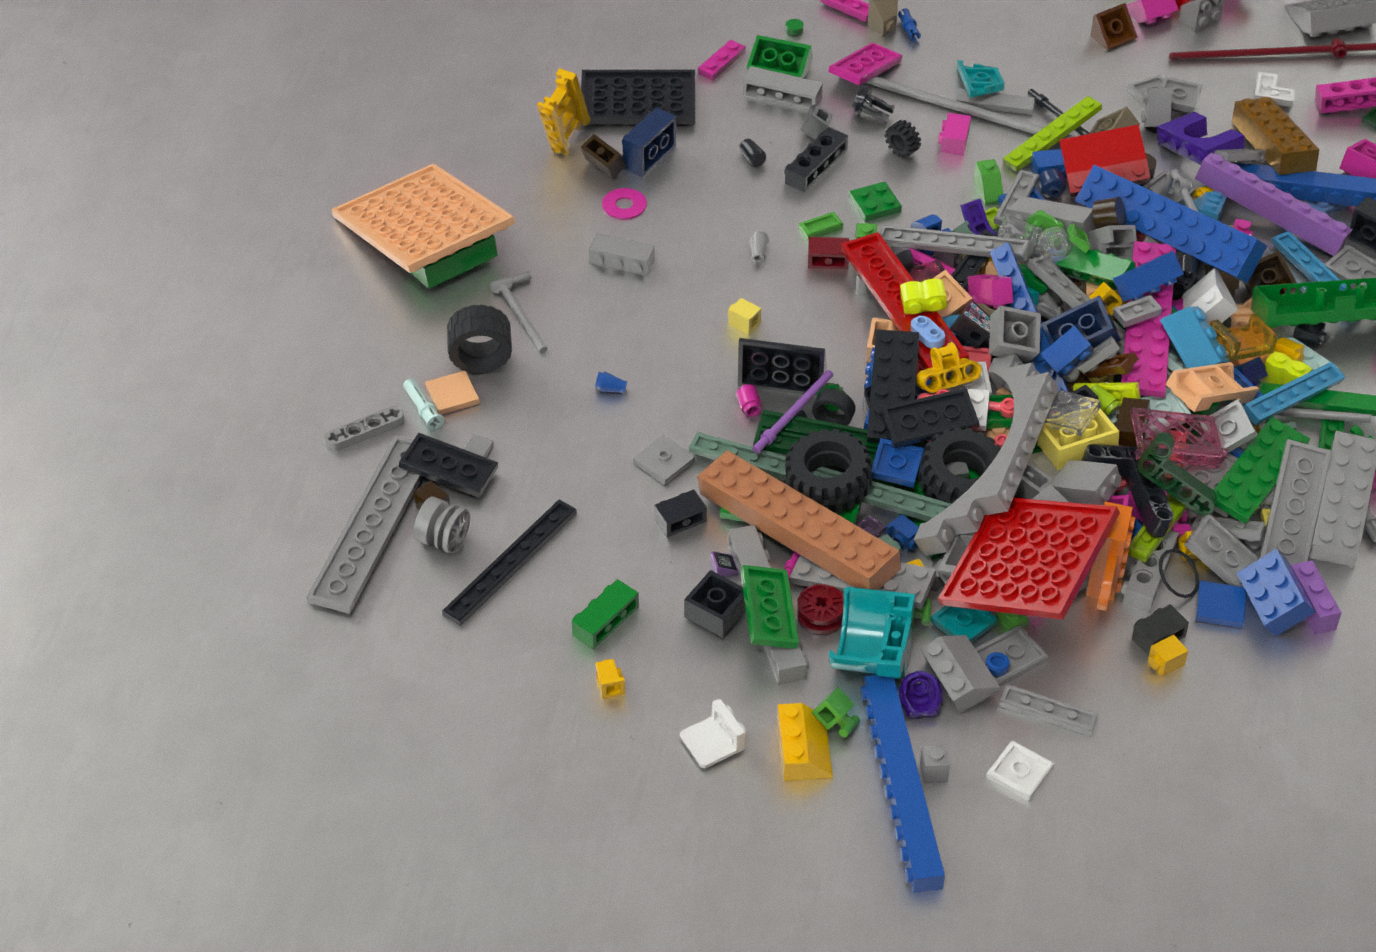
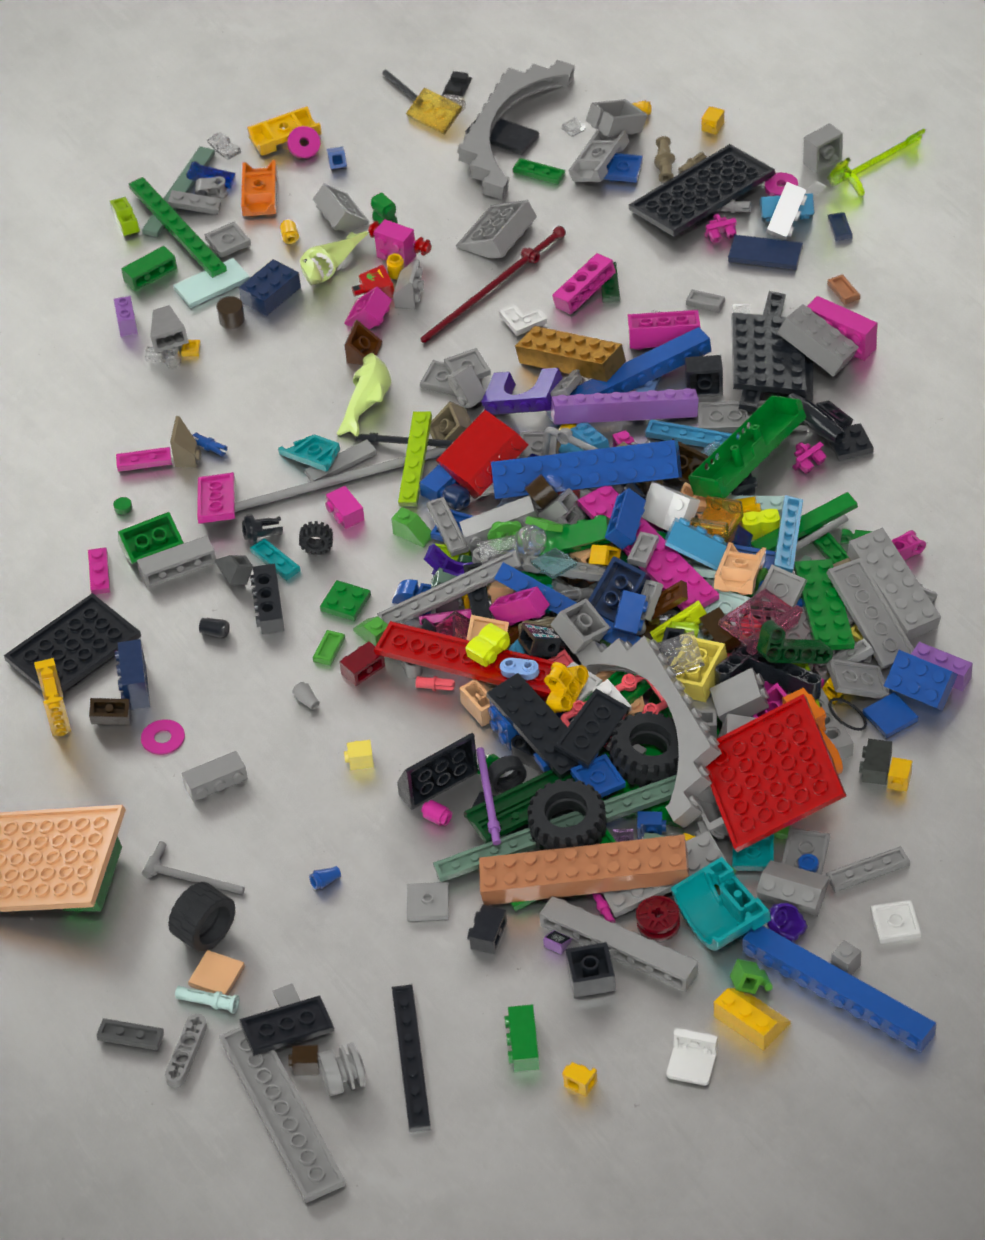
camera: 40 degrees left, 0 degrees up
green plate [740,565,799,649] -> none
none -> dark grey plate [96,1018,164,1051]
none -> teal tile [250,538,301,581]
none -> yellowish green piece [337,353,391,437]
none -> coral axle [415,676,455,691]
none -> clear light blue piece [531,547,577,579]

